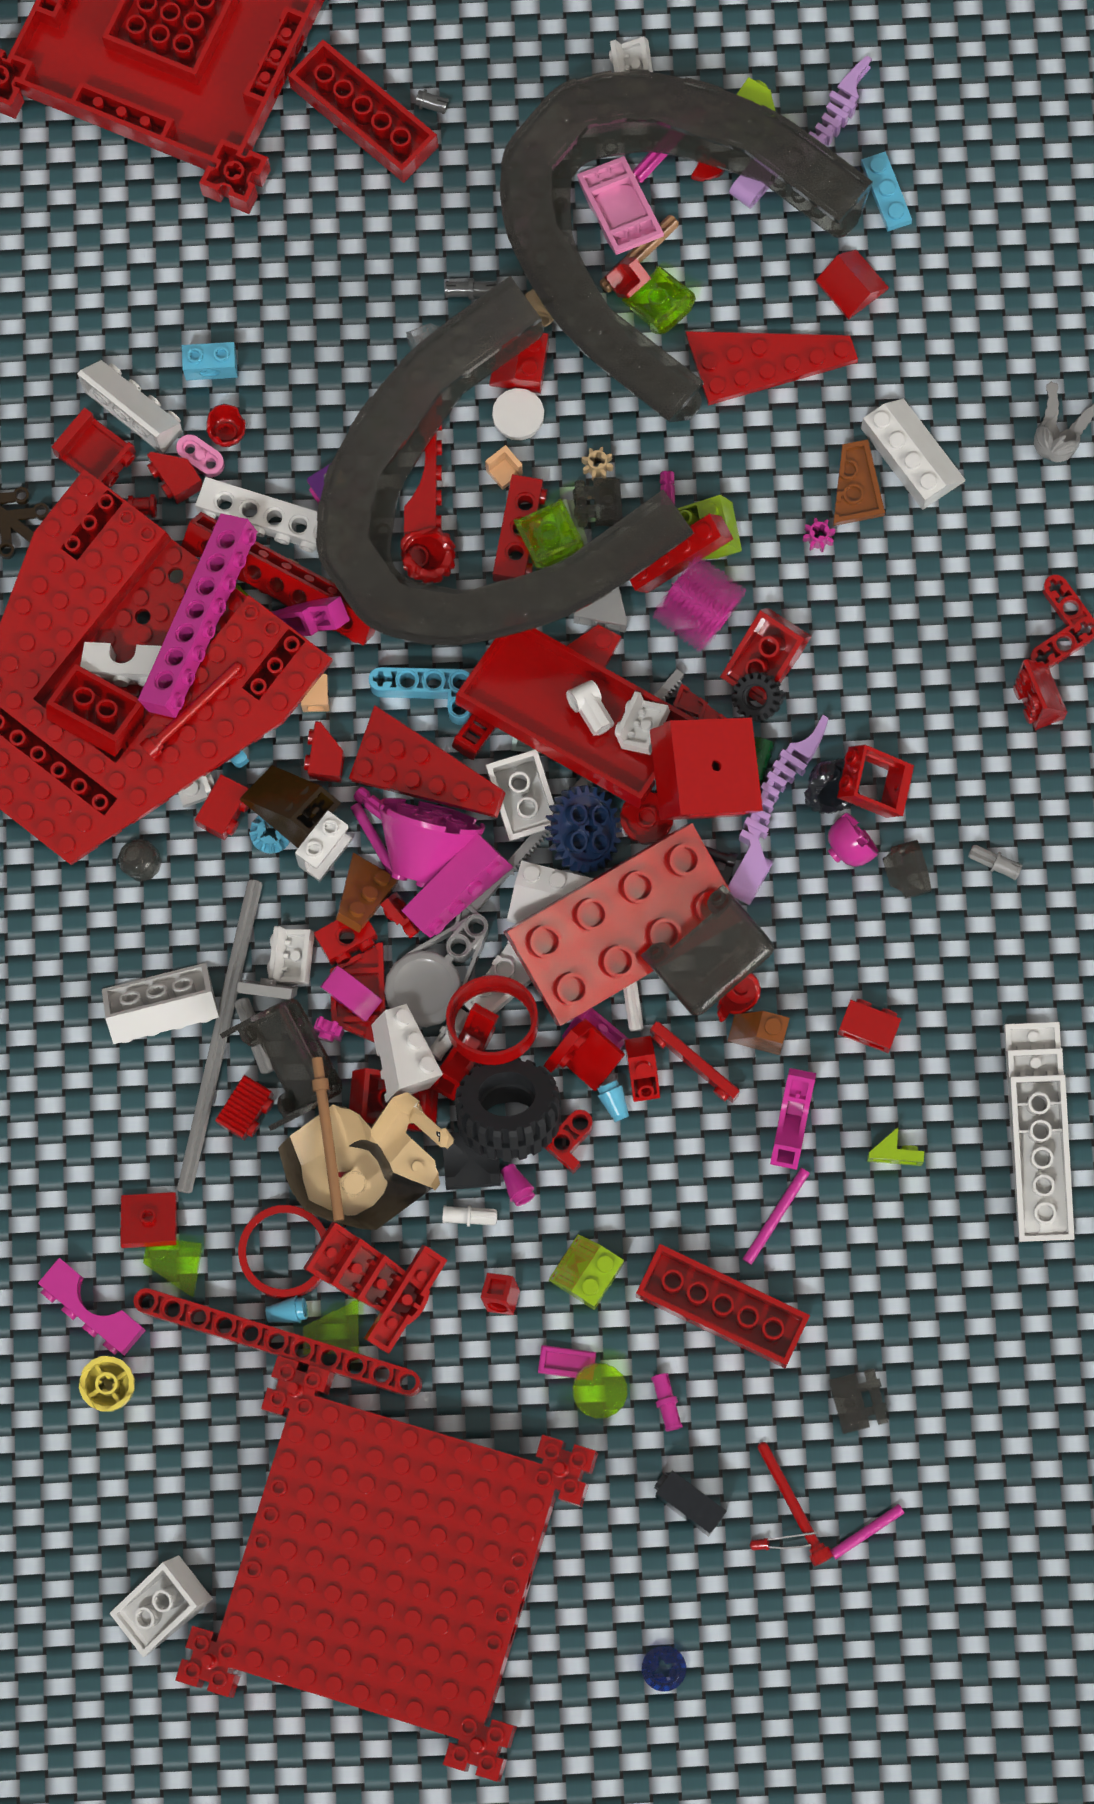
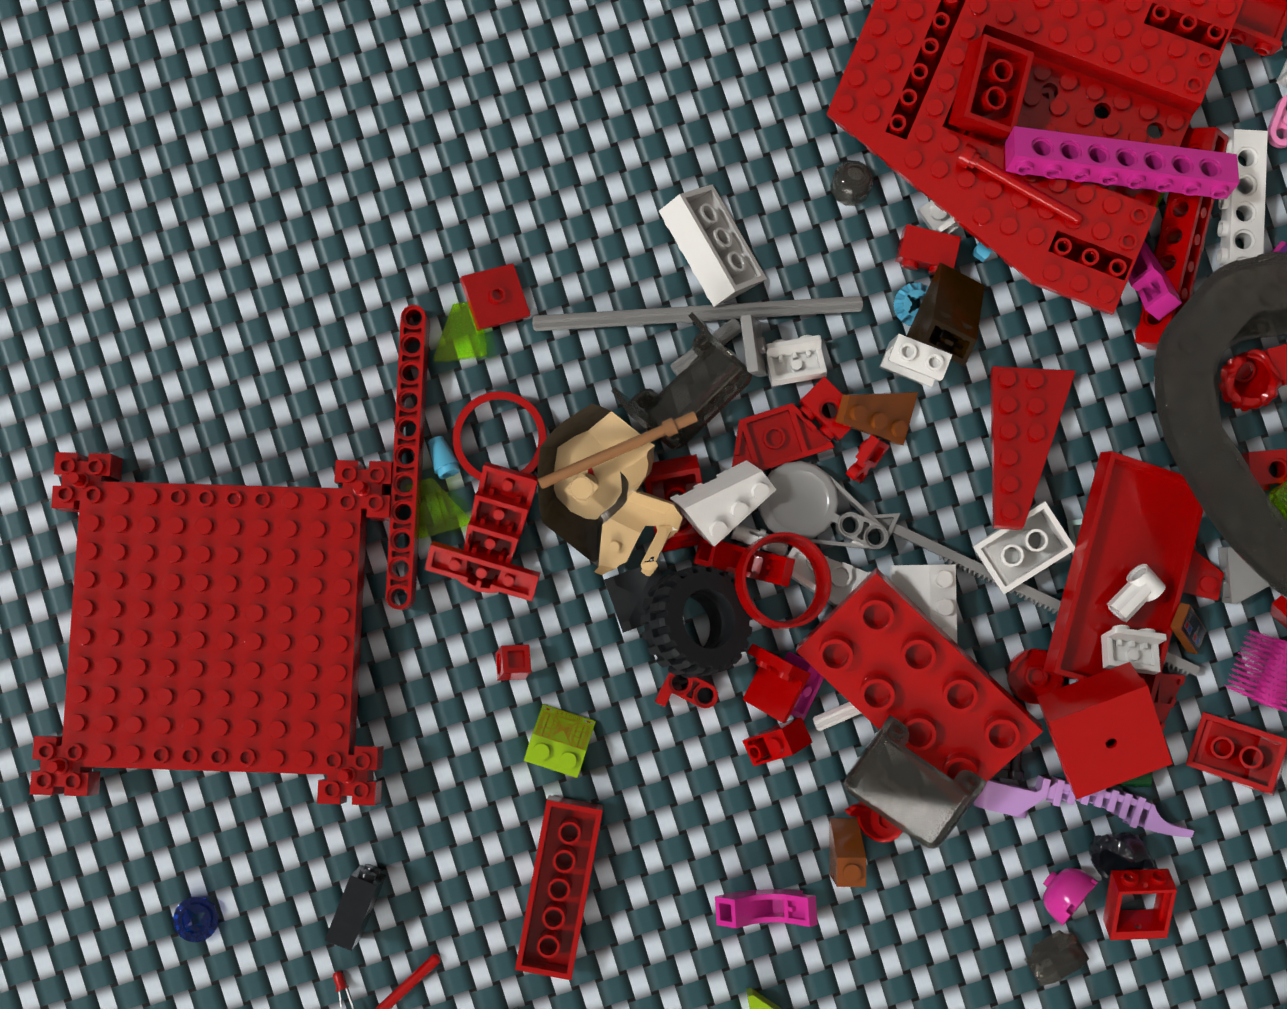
camera: 75 degrees right, 10 degrees up
dark pink arch [38,1258,146,1356] -> none
light yellow cylinder [79,1356,135,1412] -> none
white arch [80,642,162,687] -> none
white slope [109,1555,213,1657] -> none
red bush [128,494,157,518] -> none
red slope [147,452,203,505] -> none
red brick [215,1075,275,1141] -> none
light nougat panel [301,674,329,712] -> none
red slope [304,721,345,783] -> none
dark pink plate [314,1016,344,1043] -> none
dark pink slope [320,966,382,1022] -> none
dark pink bar [351,803,393,875] -> none
dark pink axle [354,787,381,820] -> none
medium azure beam [368,667,472,725] -> none
dark pink cone [379,798,485,888] -> none
dark pink wedge [401,833,513,938] -> none
white axle [443,1205,498,1227] -> none
red slope [452,714,496,760] -> none
dark pink cone [500,1164,535,1206] -> none
dark pink tile [538,1345,596,1381] -> none
dark blue gear [545,785,622,873] -> none
clear neon green tile [572,1363,627,1419] -> none
medium azure cone [597,1080,629,1122] -> none
red plate [650,1021,740,1103] -> none
dark pink pin [651,1373,683,1432] -> none
black tyre [732,672,783,721] -> none
dark pink bar [742,1168,810,1265] -> none
red brick [838,999,901,1053] -> none
none -> tile [1170,603,1206,655]

